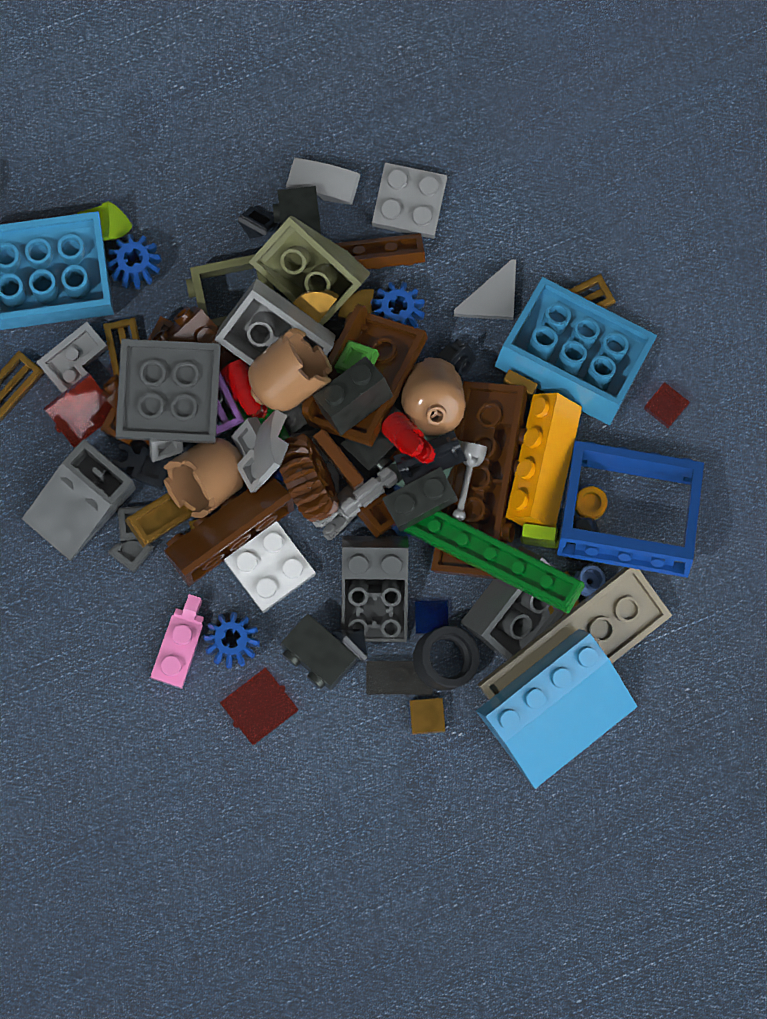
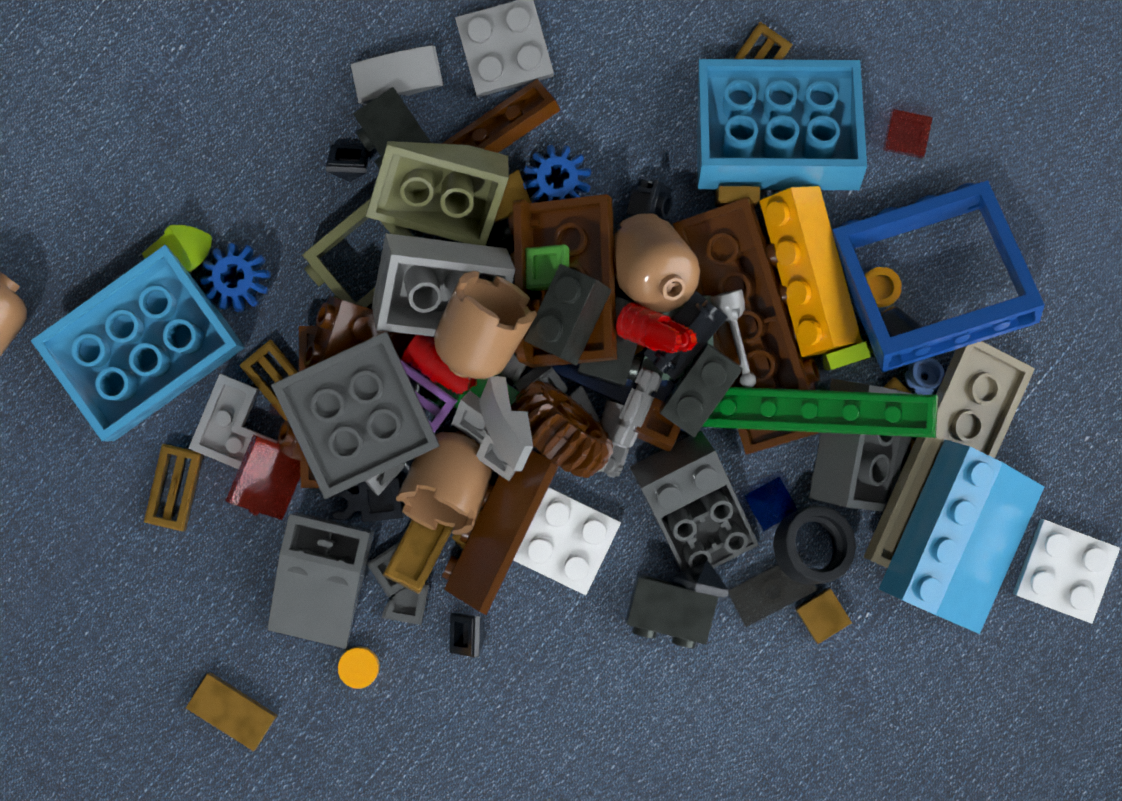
camera: 25 degrees left, 10 degrees up
bright pink hinge [150,594,204,689] -> none
blue gear [203,612,260,669] -> none
clear red piece [220,667,299,746] -> none
pearl gold tile [293,290,339,323] -> none
reddish brown tile [313,429,364,491] -> none
light grey tile [454,259,516,320] -> none
none -> light orange tile [338,646,380,689]
none -> black slope [449,612,487,657]
none -> white plate [1013,519,1120,624]

